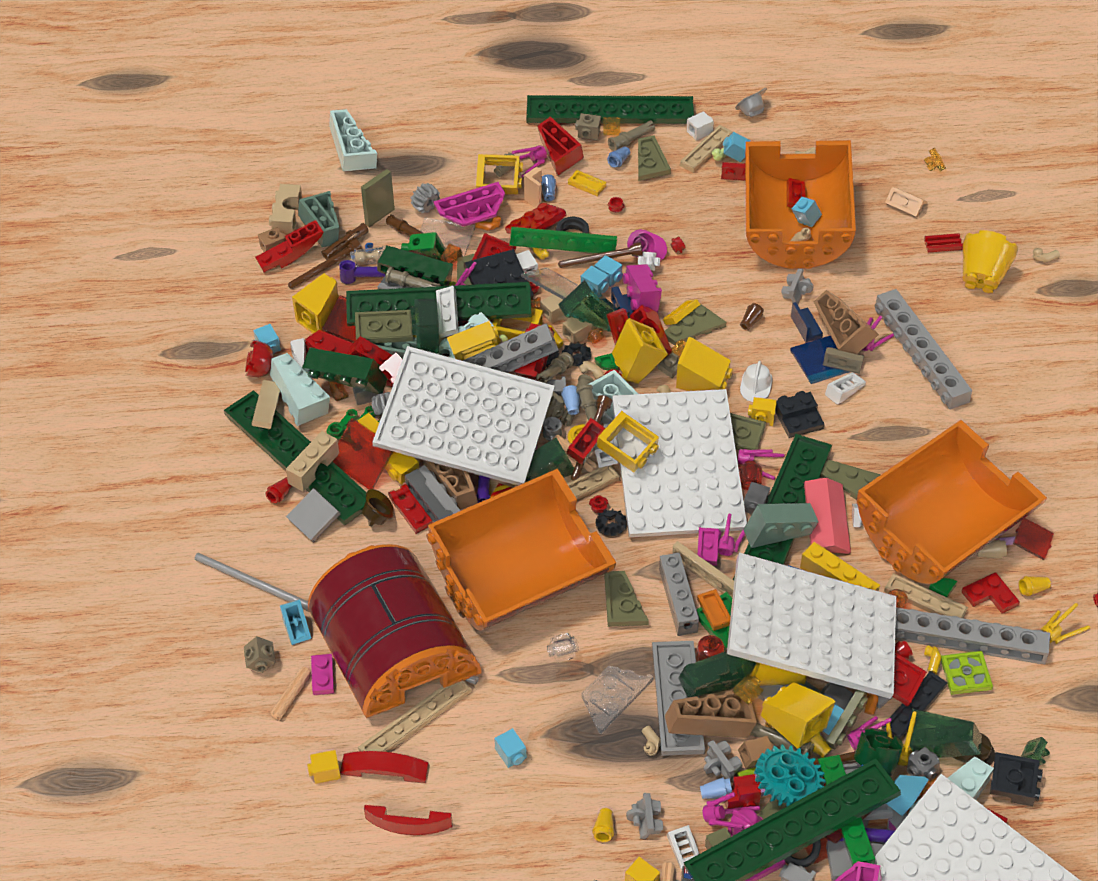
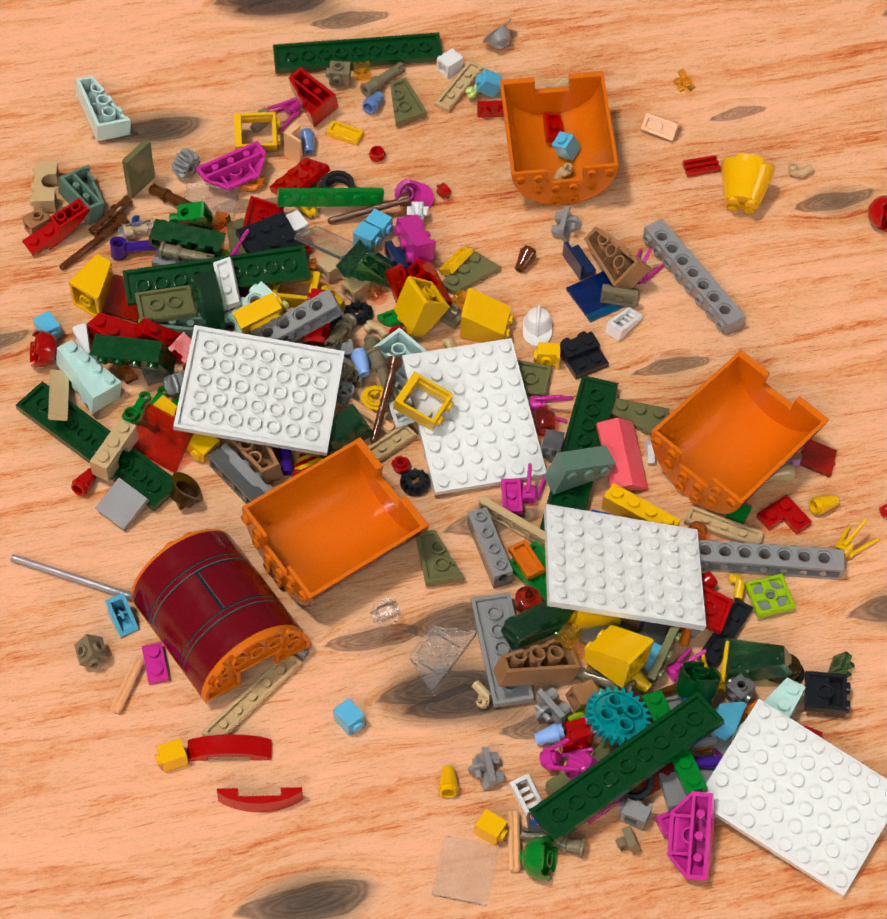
camera: 10 degrees left, 5 degrees up
red plate [388,484,433,534] -> none
red brick [566,418,606,465] -> none

